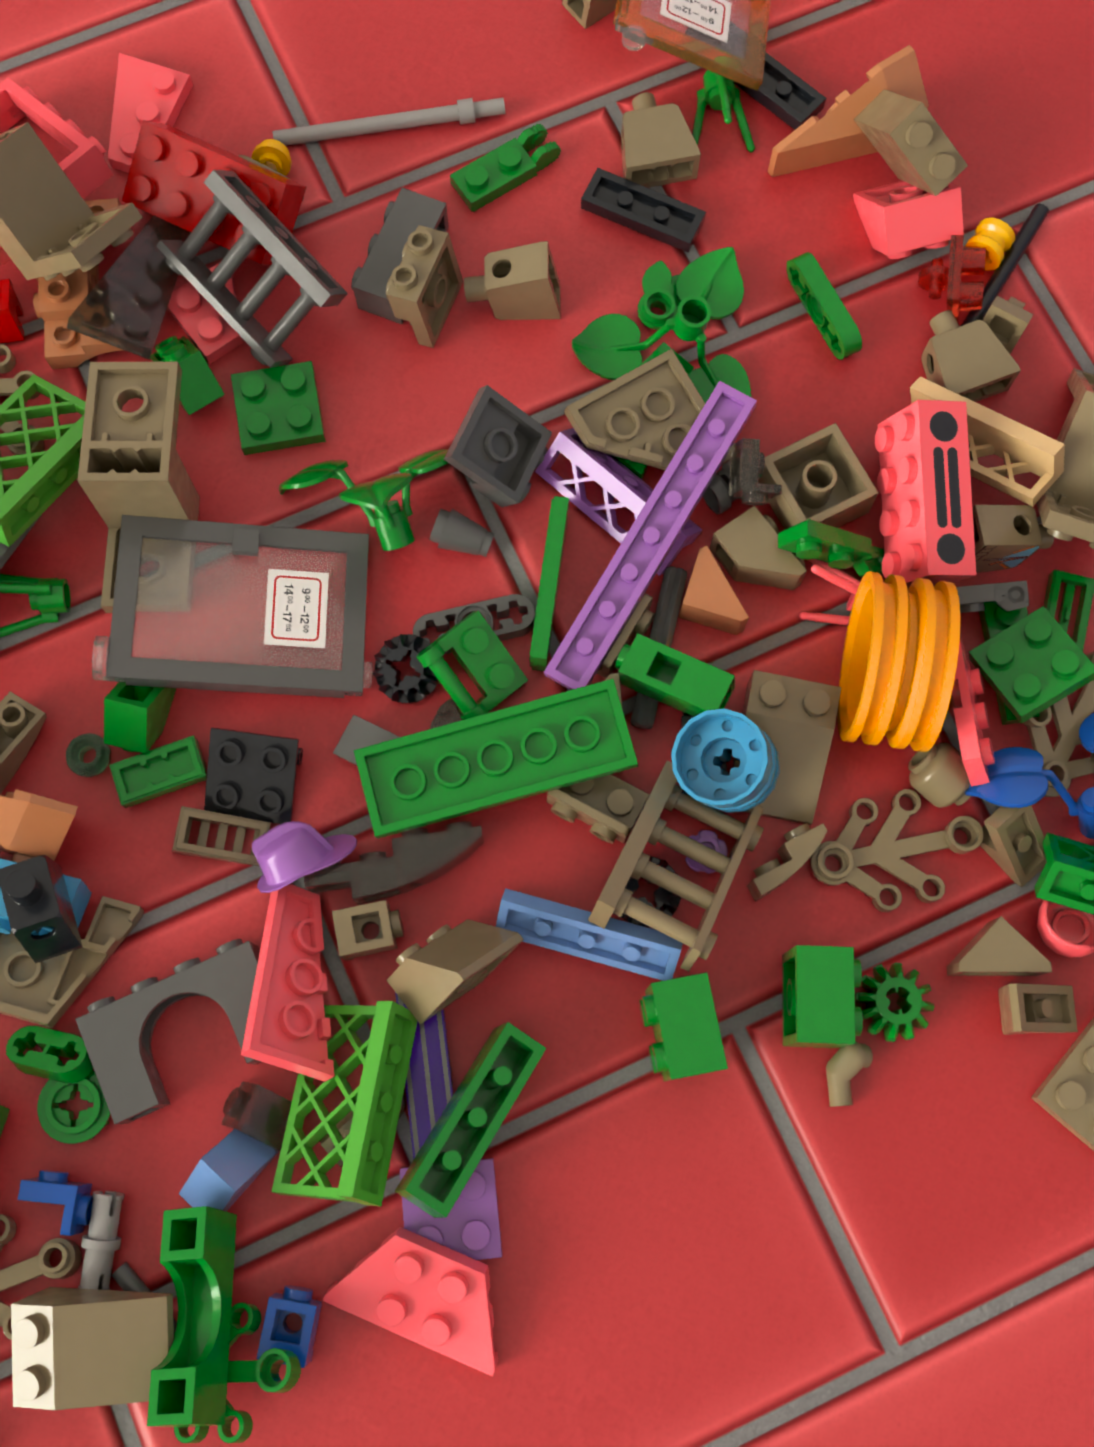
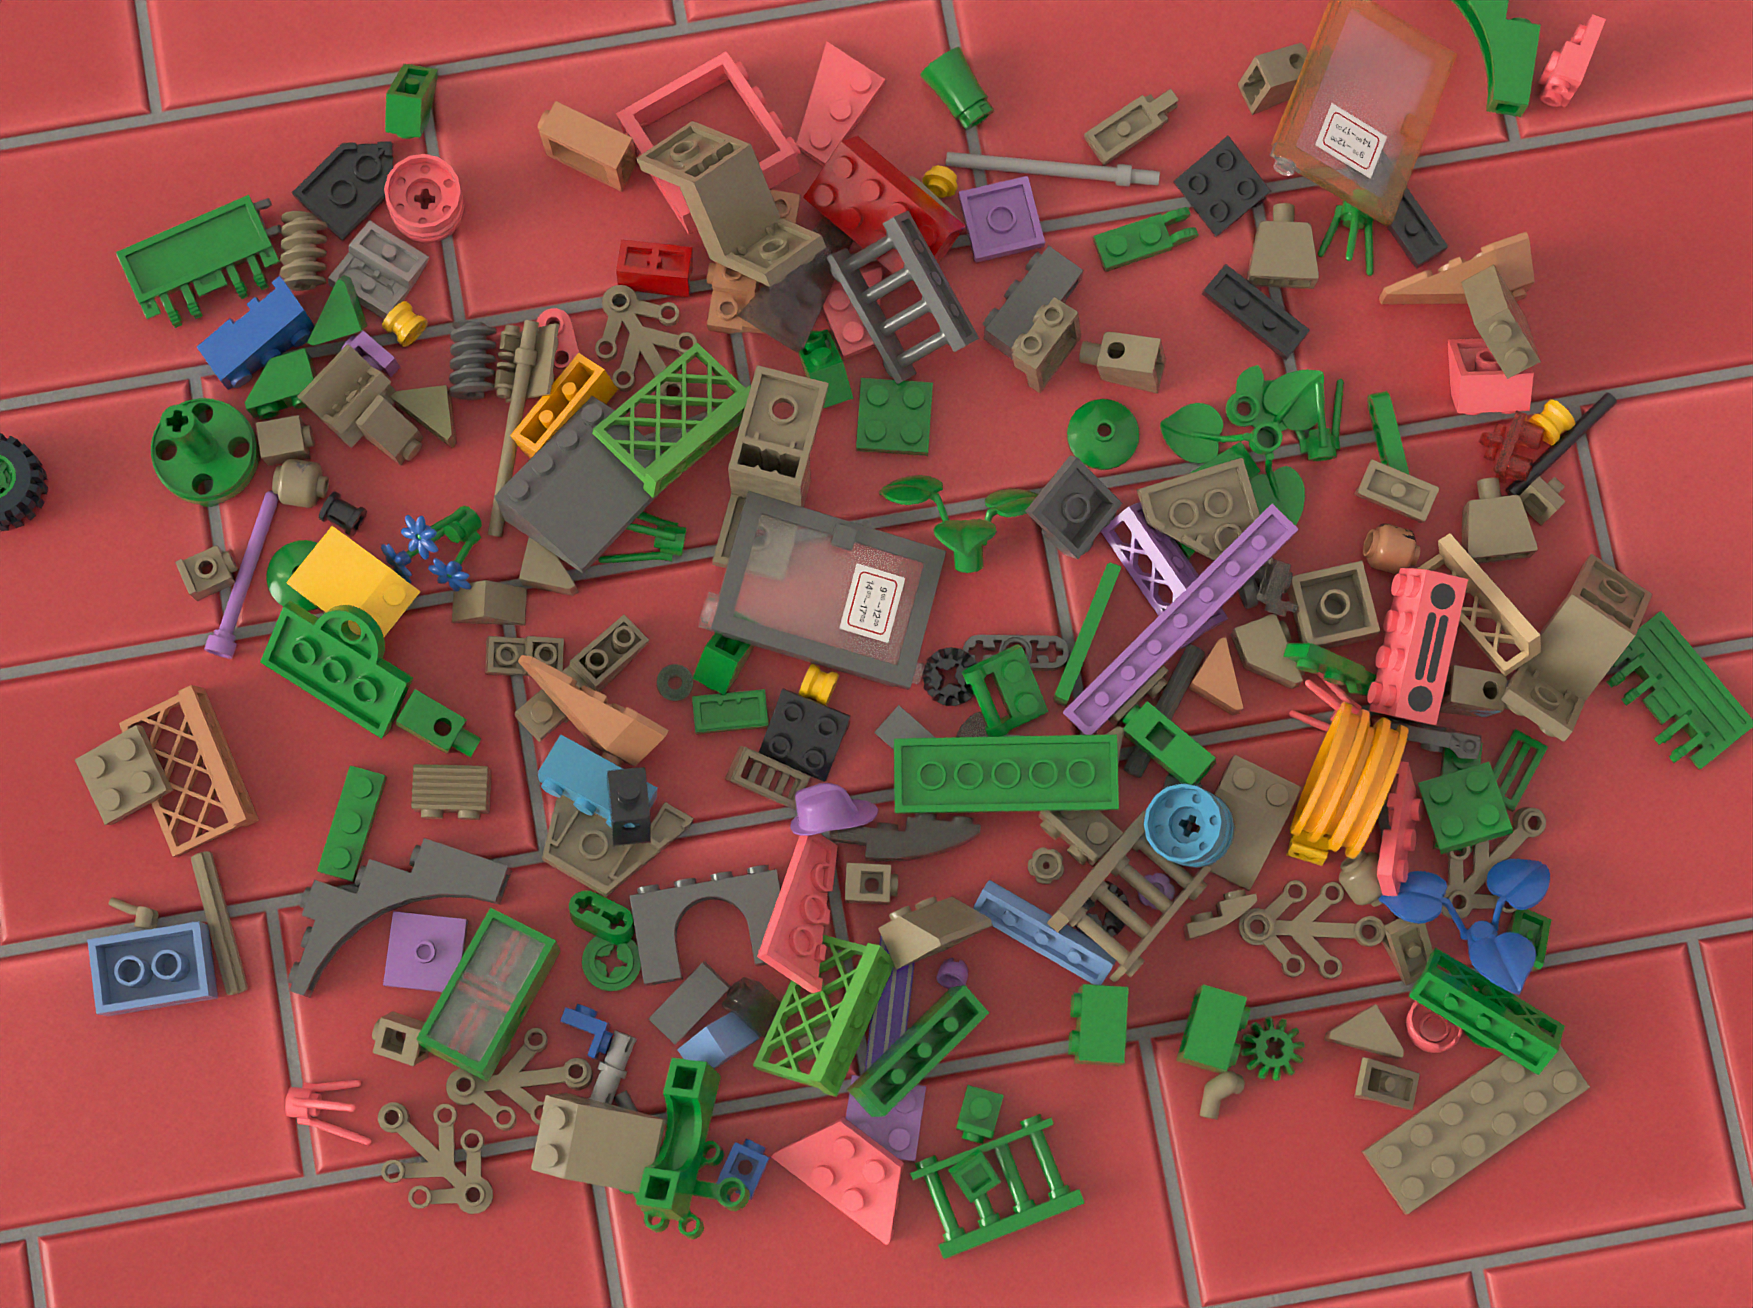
camera: 15 degrees right, 5 degrees up
dark grey cone [429,508,494,557] -> none
none -> dark grey slope [649,961,731,1044]
none -> yellow wheel [798,663,839,706]
none -> green fence [910,1114,1085,1259]
none -> green plant [920,47,994,130]
none -> medium lavender hinge [937,958,969,989]
none -> green tile [948,1148,1002,1203]
none -> green bracket [956,1085,1004,1144]
none -> medium lavender plate [958,176,1045,263]
none -> dark tan plate [1028,847,1064,884]
none -> green dish [1067,399,1139,470]
none -> dark tan hinge [1084,89,1179,166]
none -> black hinge [1173,135,1271,237]
none -> yellow piece [1286,830,1329,866]
none -> green plant [1295,379,1344,462]
none -> dark tan panel [1354,459,1439,523]
none -> nougat head [1363,523,1420,575]

